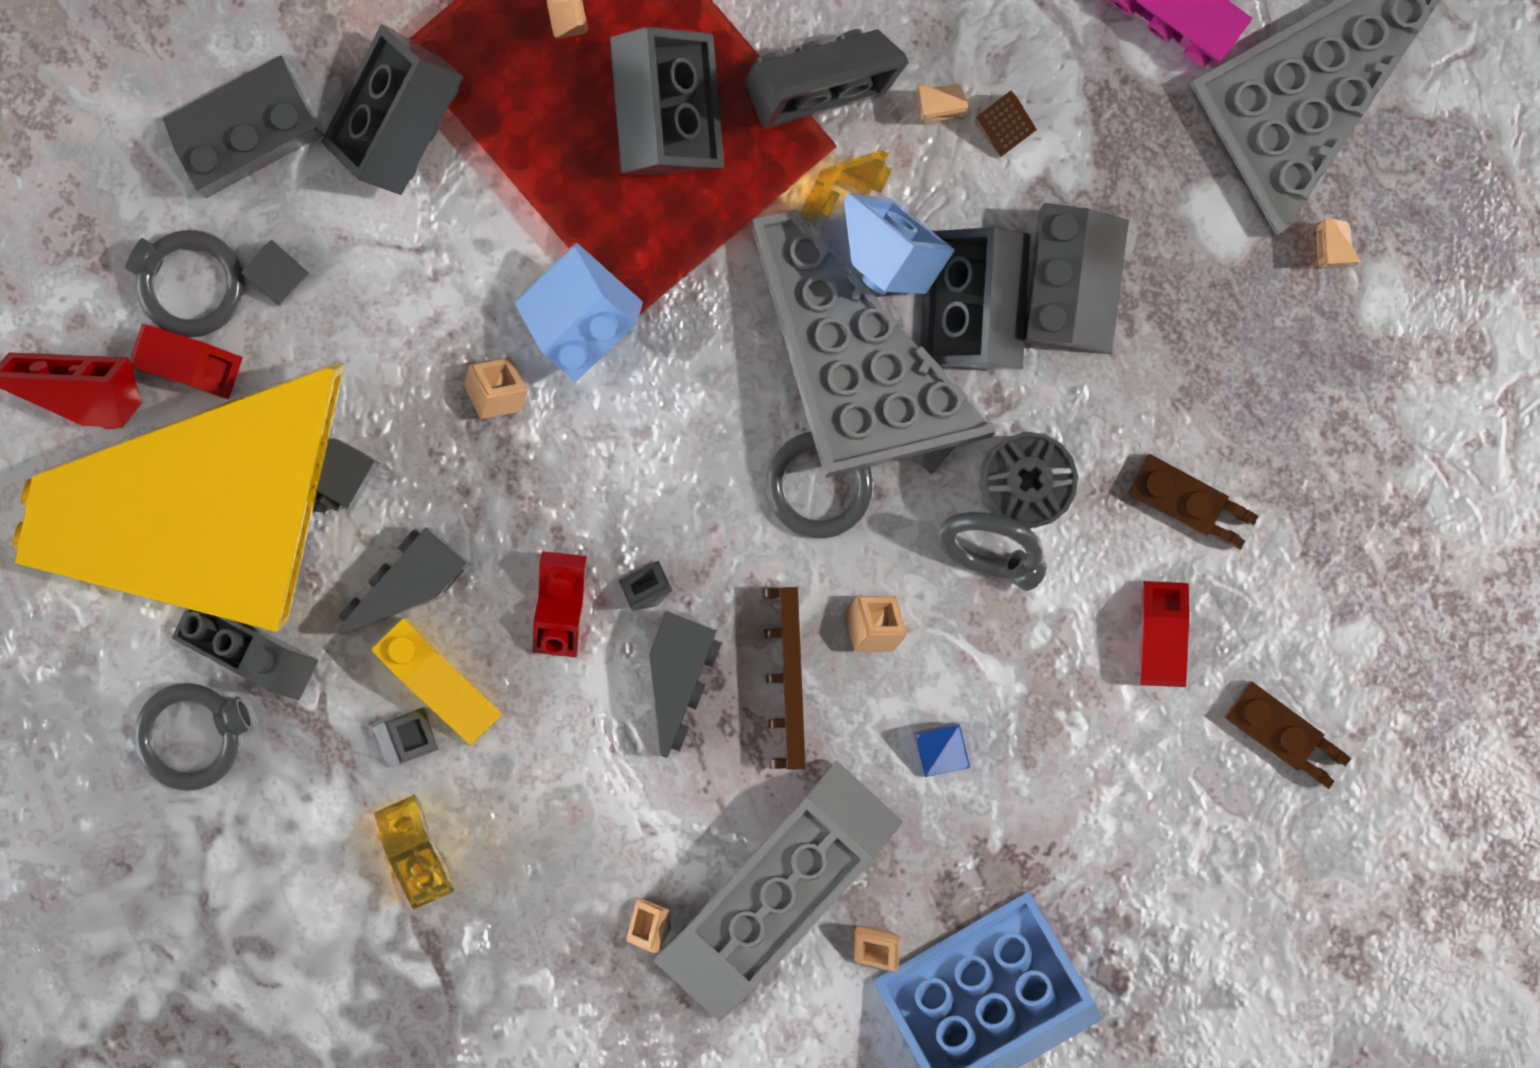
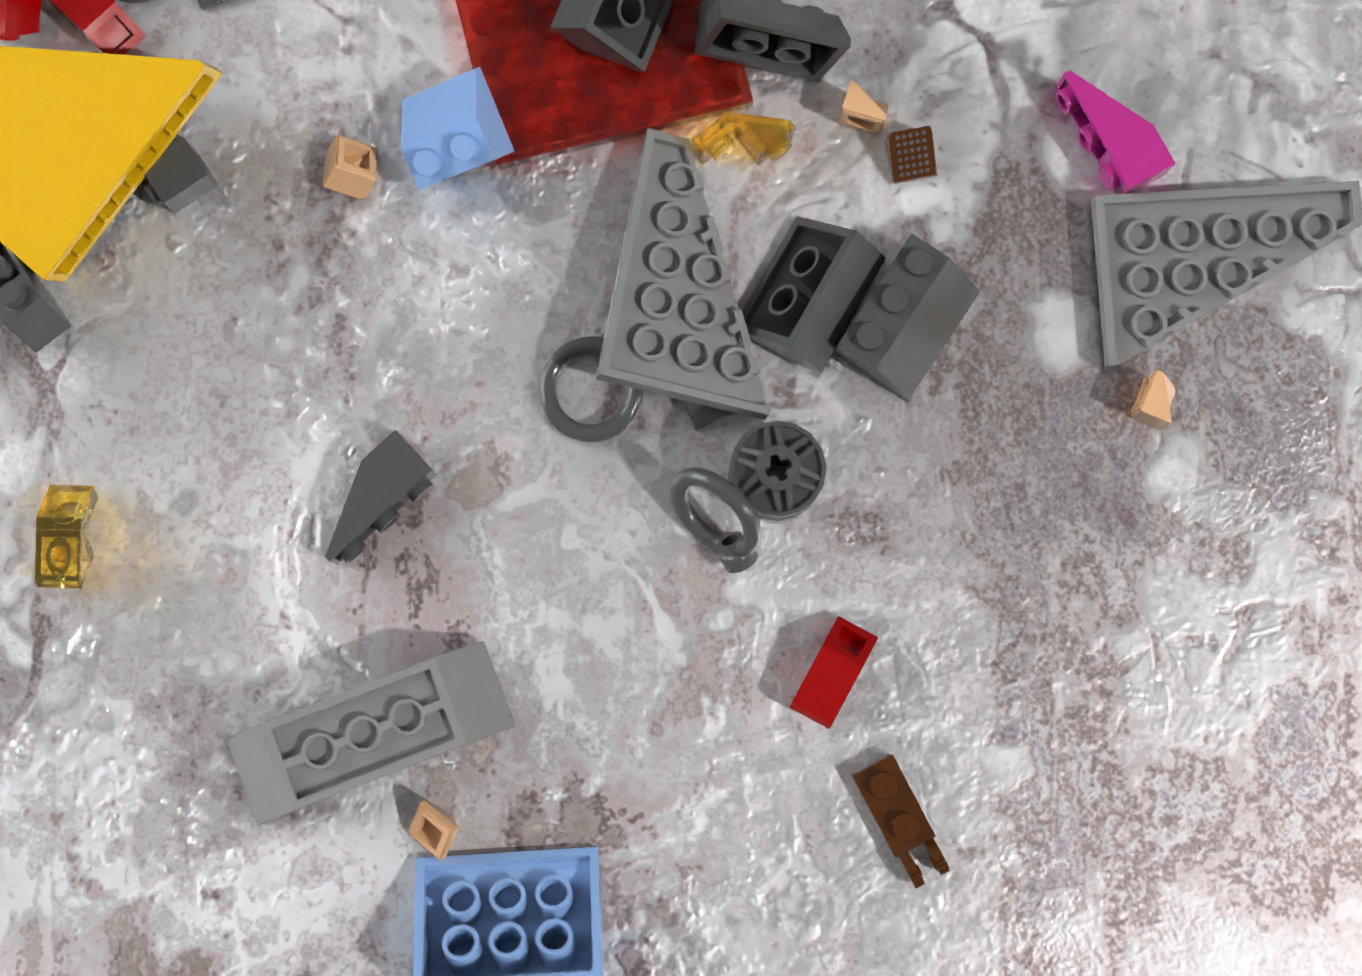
camera: 20 degrees right, 5 degrees down
dark grey slope [336,527,471,635] -> none
yellow slope [371,618,503,746] -> none
dark grey slope [373,707,439,768] -> none
red slope [532,551,587,657] -> none
dark grey slope [619,561,673,611] -> none
light nougat slope [626,898,671,953] -> none
reddish brown hinge [762,587,806,770] -> none
light blue slope [844,193,955,296] -> none
light nougat slope [844,596,907,652] -> none
blue slope [914,723,970,777] -> none
reddish brown hinge [1127,454,1259,550] -> none

